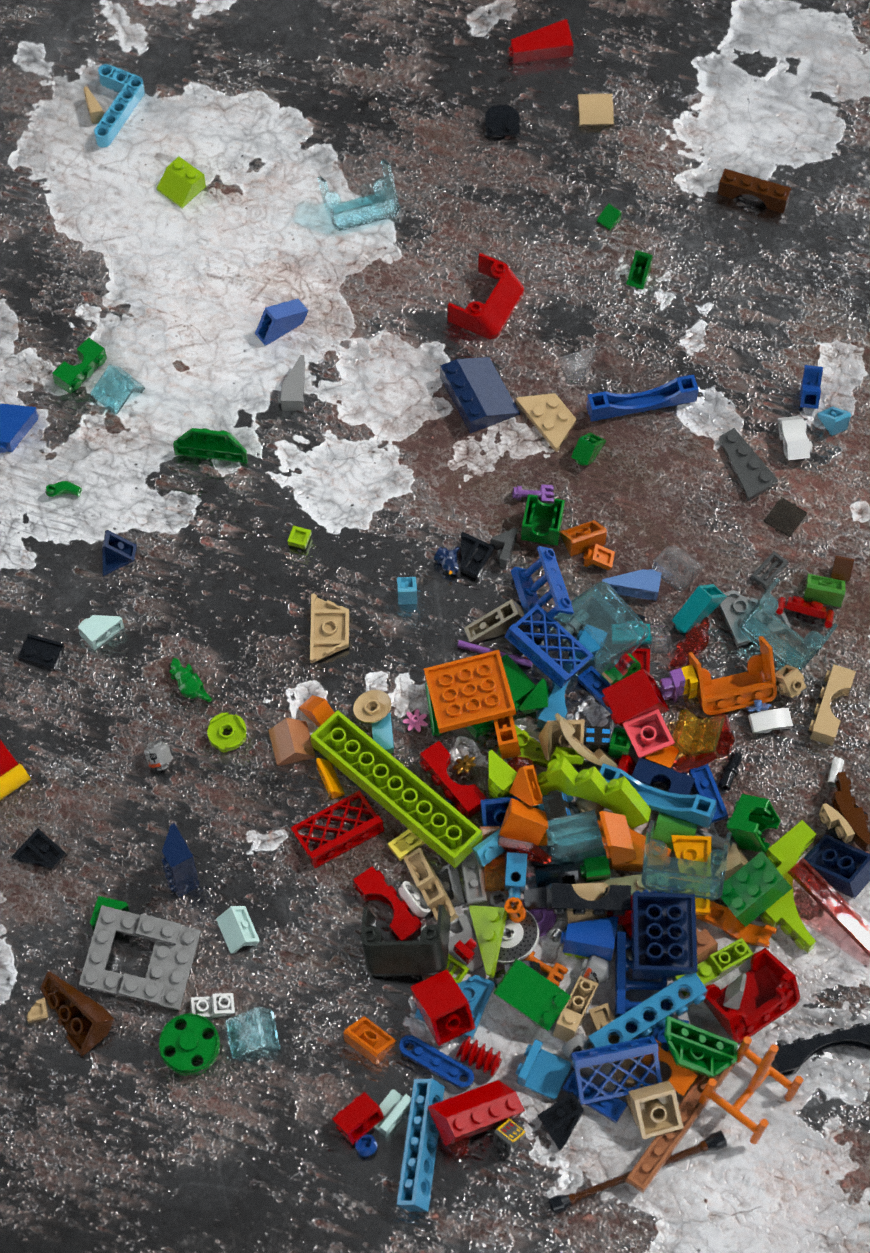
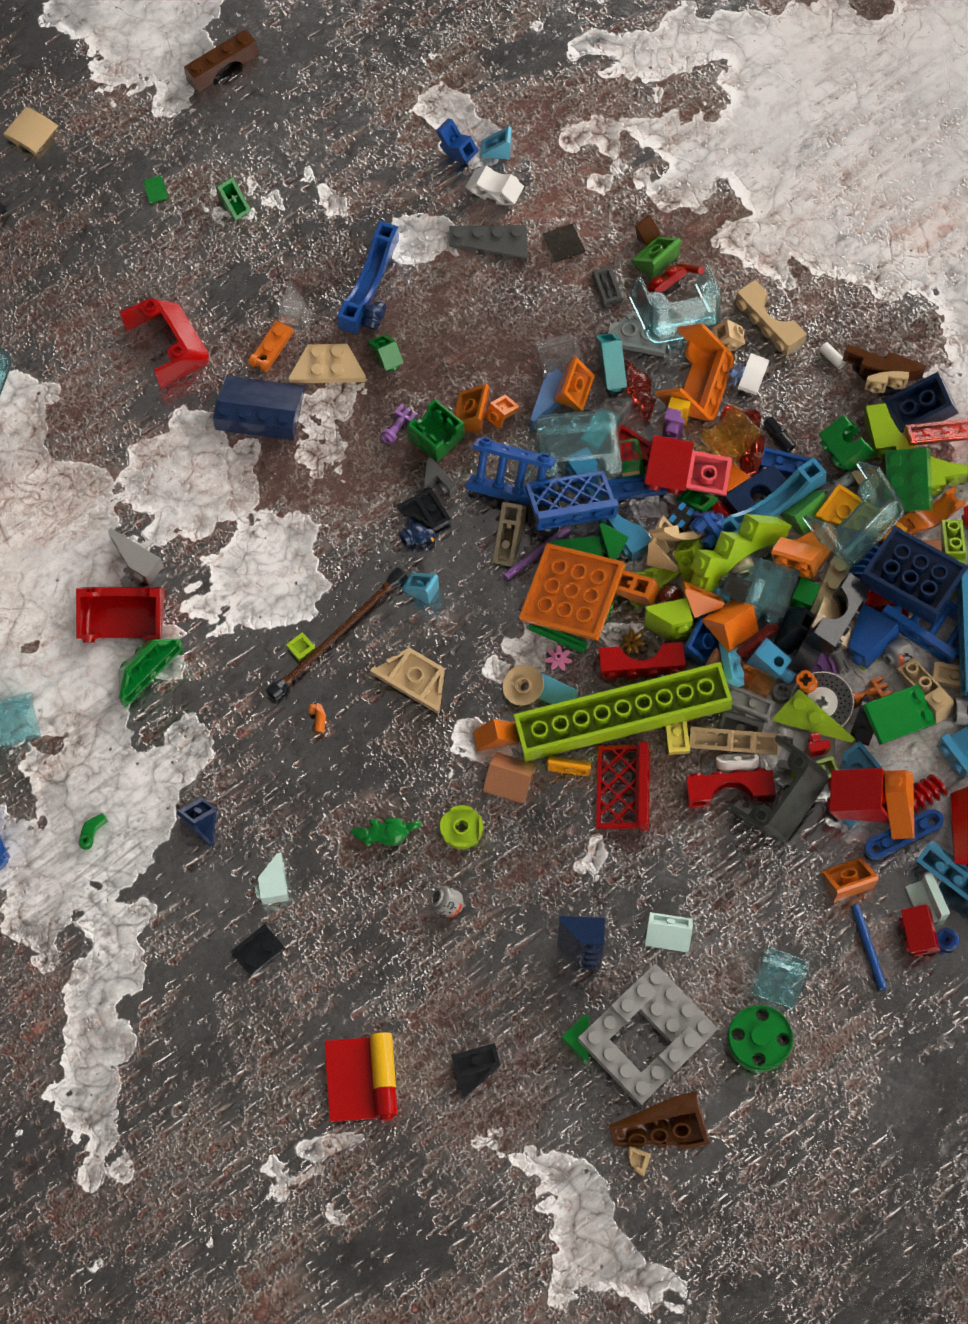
camera: 55 degrees left, 5 degrees up
white slope [190,993,235,1019] -> none
blue slope [255,299,309,346] -> none
none -> red windscreen [76,587,165,643]
none -> orange plate [248,320,294,373]
none -> reddish brown hose [265,567,408,702]
none -> orange arm [309,703,326,732]
none -> dark blue animal [362,301,386,330]
none -> orange slope [553,357,595,412]
none -> blue hips [689,511,724,548]
none -> blue bar [851,904,887,990]
none -> orange slope [885,770,915,840]

